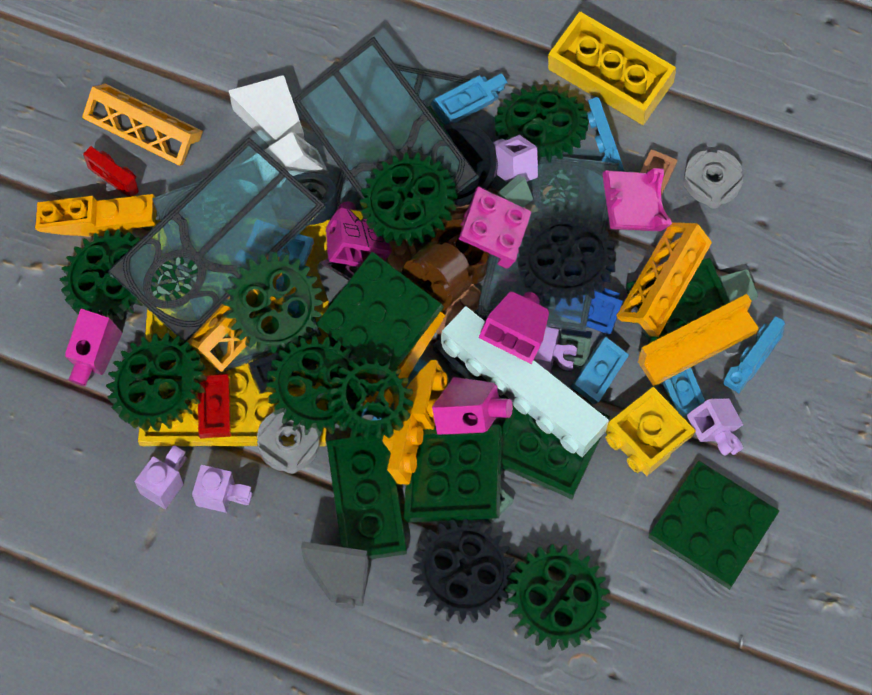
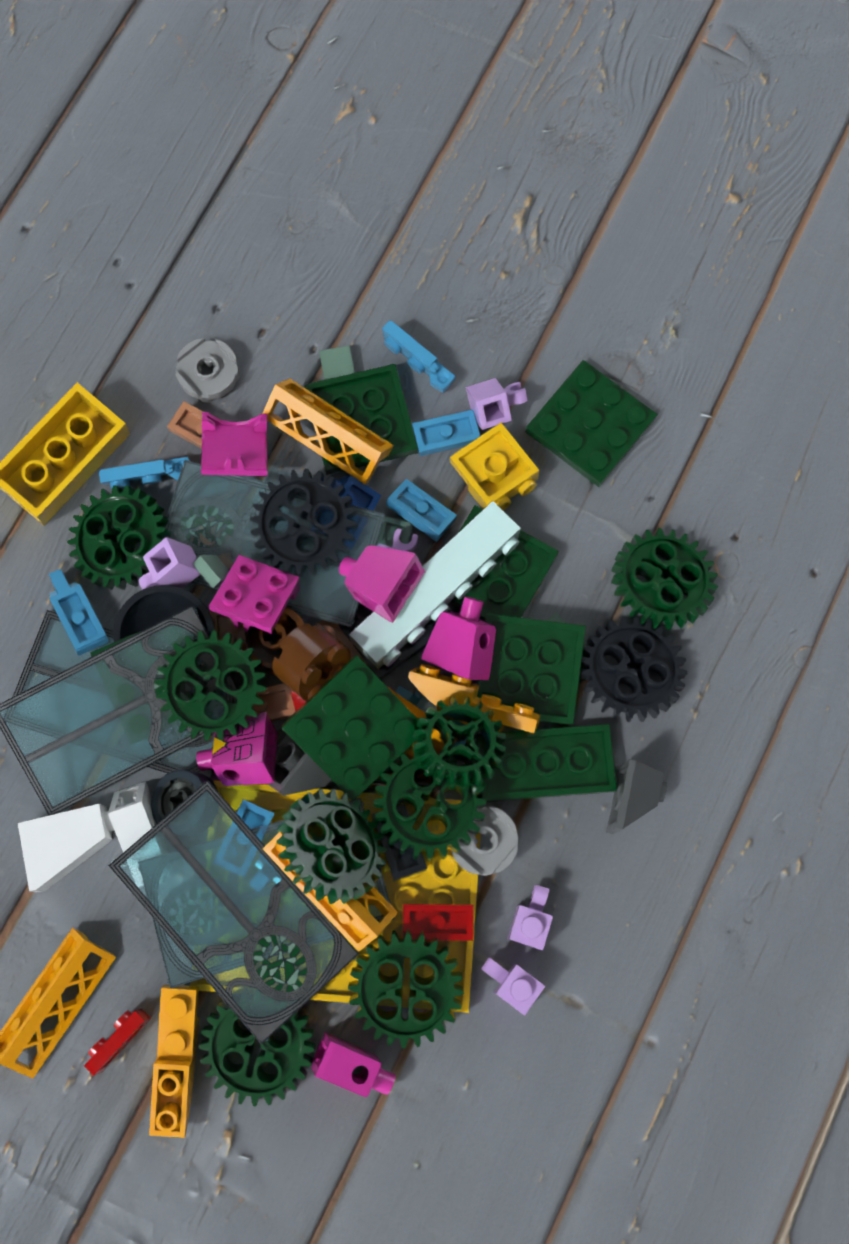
camera: 85 degrees left, 10 degrees up
light orange fence [638,294,759,387] -> none

